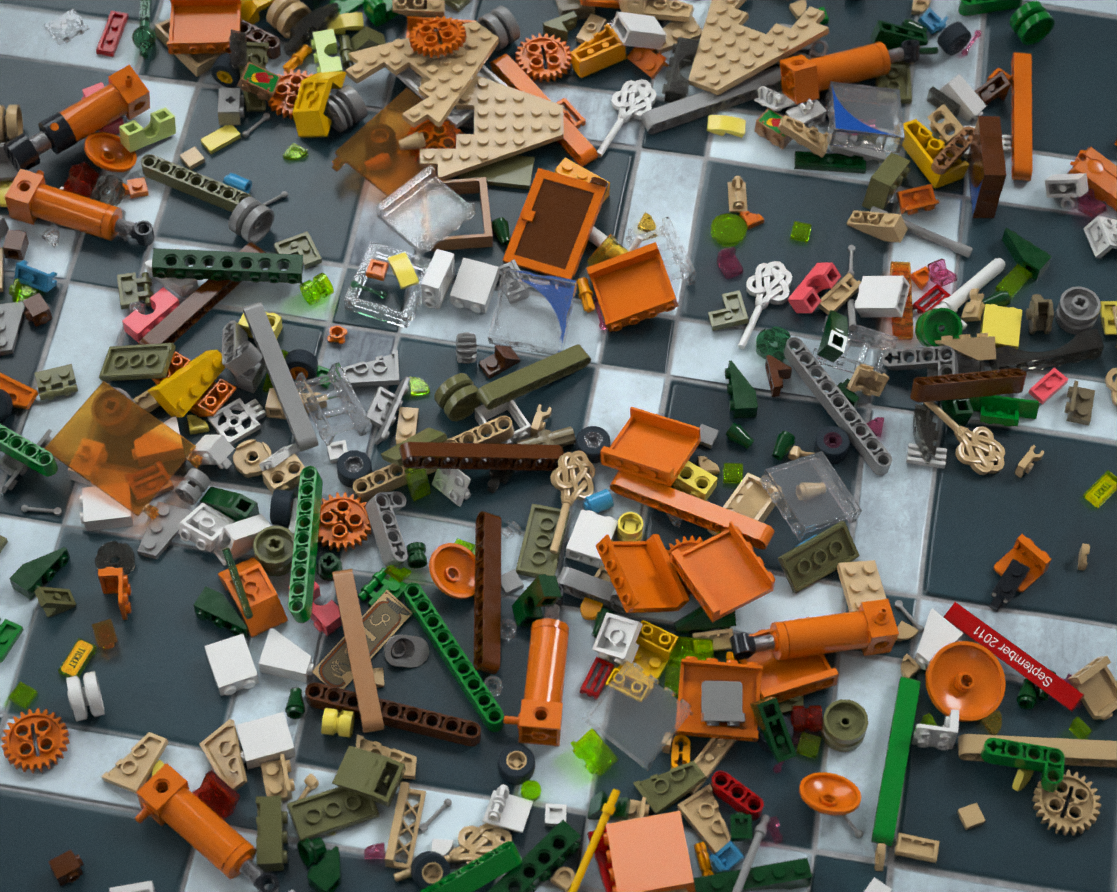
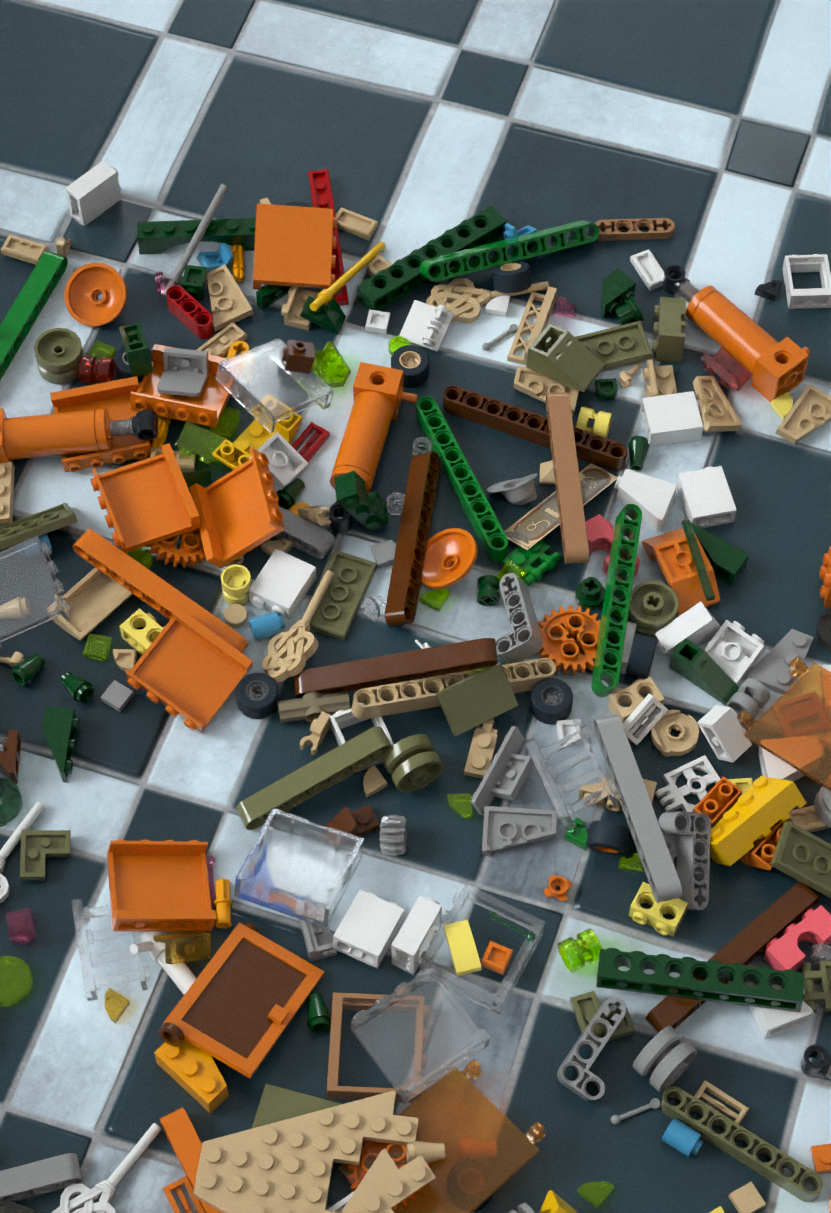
camera: 170 degrees left, 0 degrees up
olive wing [633,761,707,815] -> none
none -> tan tile [224,604,247,628]
none -> reddish brown brick [281,340,315,374]
none -> tan plate [298,505,331,526]
none -> light grey beam [557,997,626,1101]
none -> dark green tile [594,378,618,401]
none -> tan tile [694,1080,749,1124]

